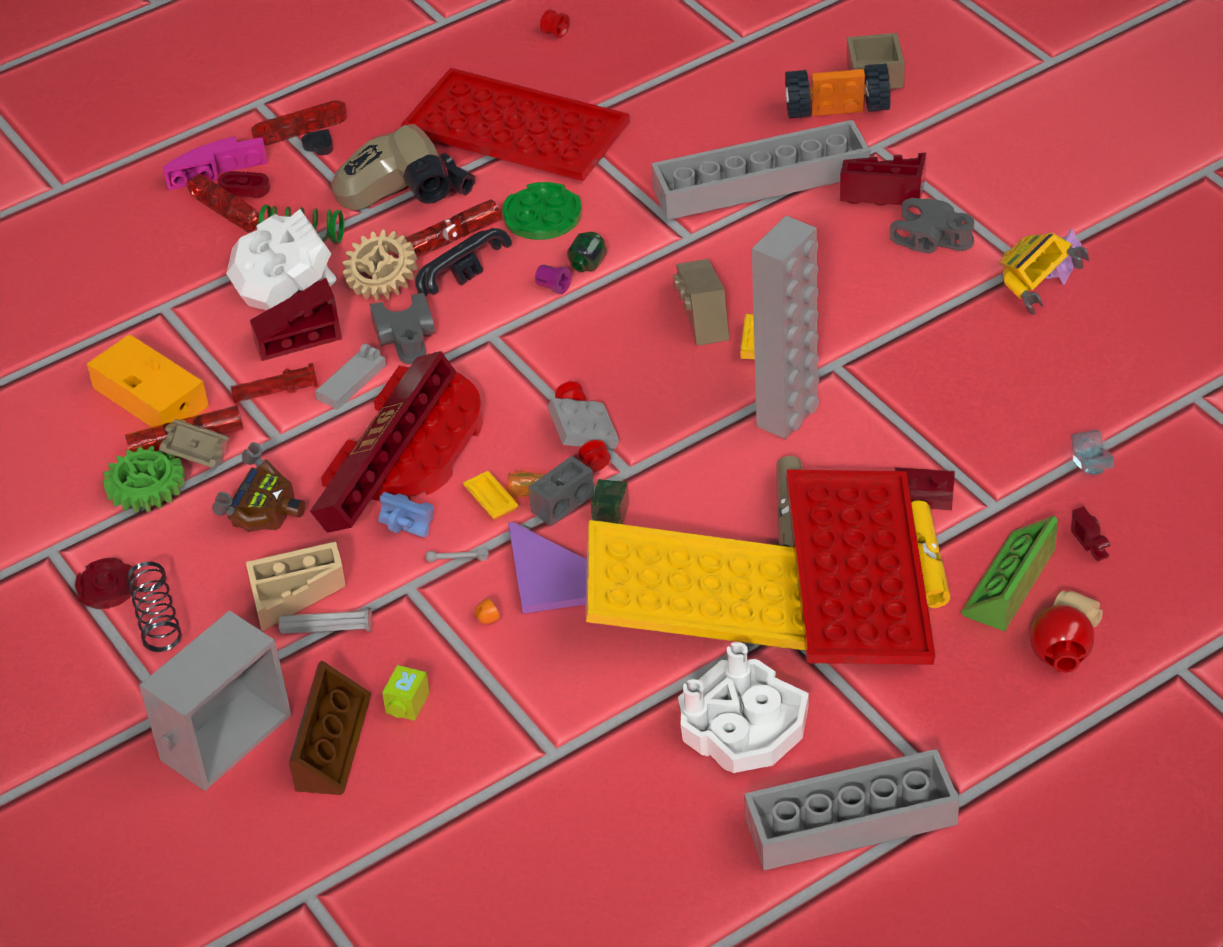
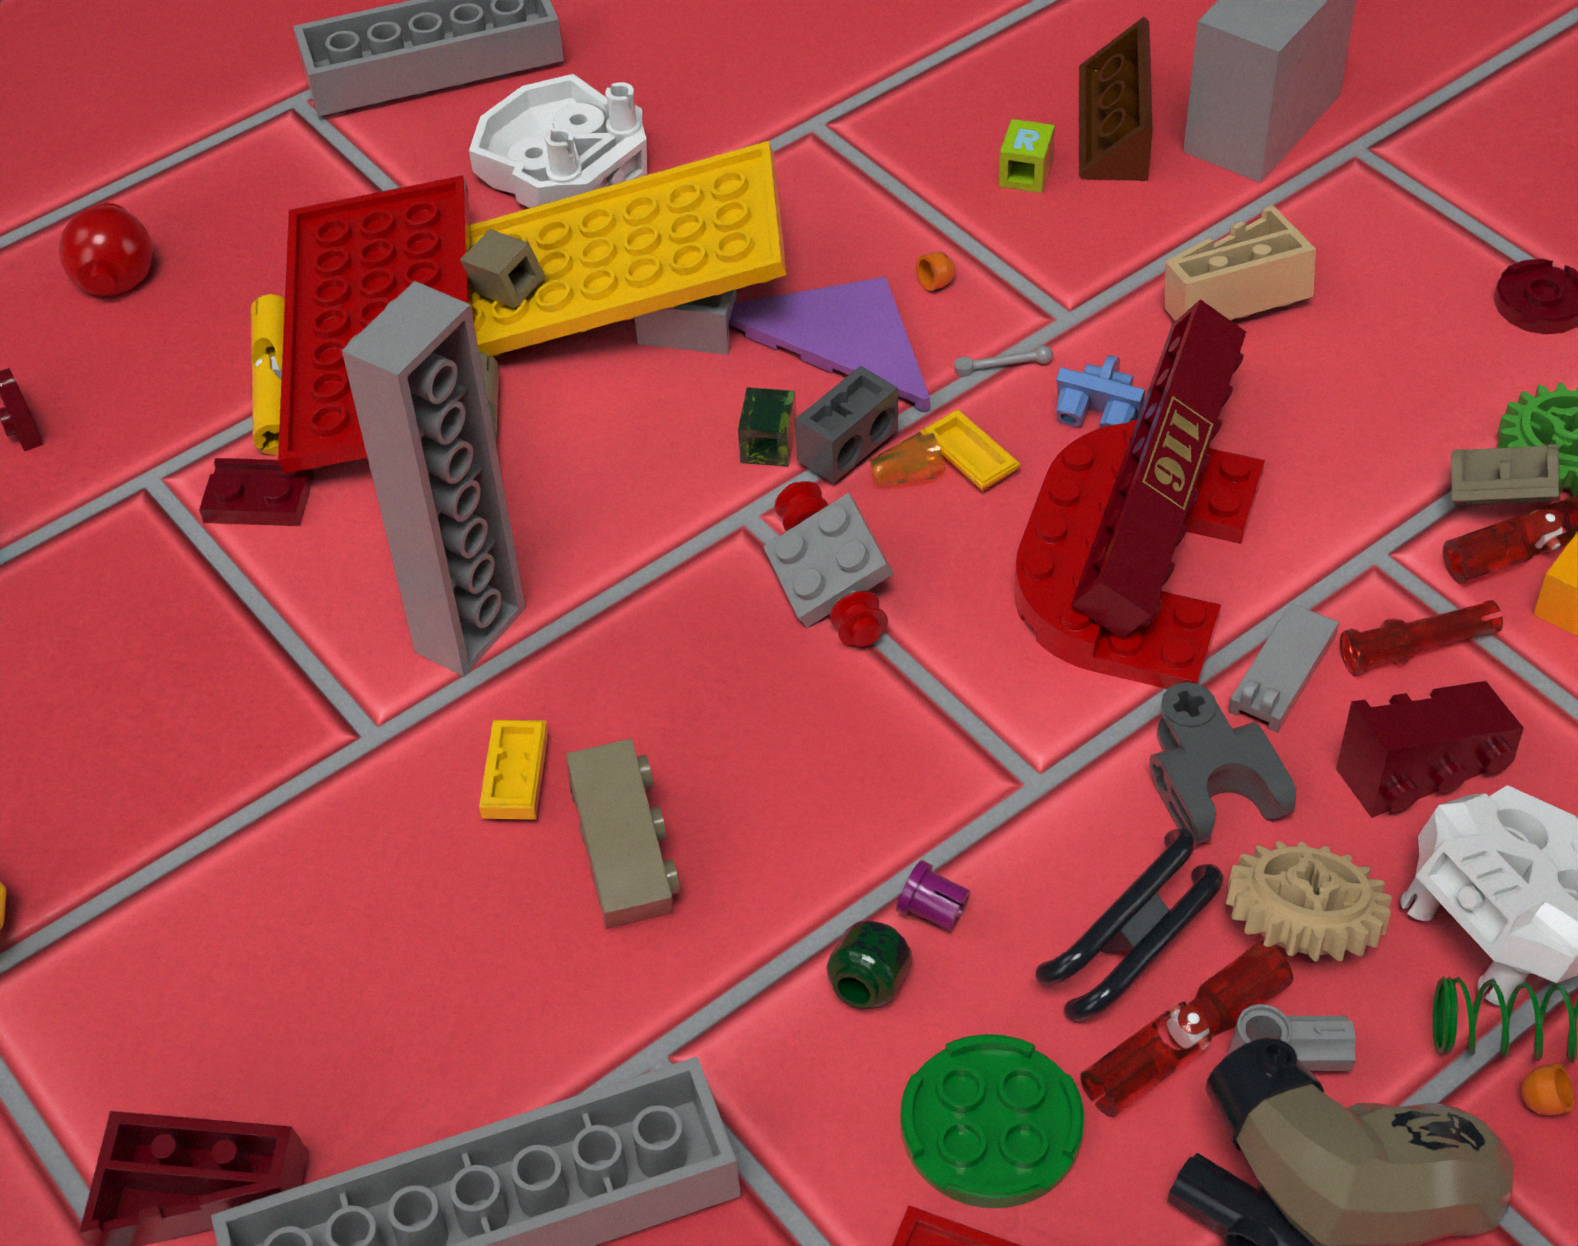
camera: 175 degrees right, 5 degrees up
black piece [126,562,182,652] -> none
torso [212,442,305,532] -> none
light grey axle [279,607,372,634] -> none
dark grey piece [890,198,974,253] -> none
bright green slope [961,516,1058,631] -> none
tan brick [1053,591,1103,627] -> none
none -> dark tan brick [460,229,546,308]
none -> light grey piece [1227,1004,1356,1071]
none -> orange hinge [1522,1063,1575,1116]

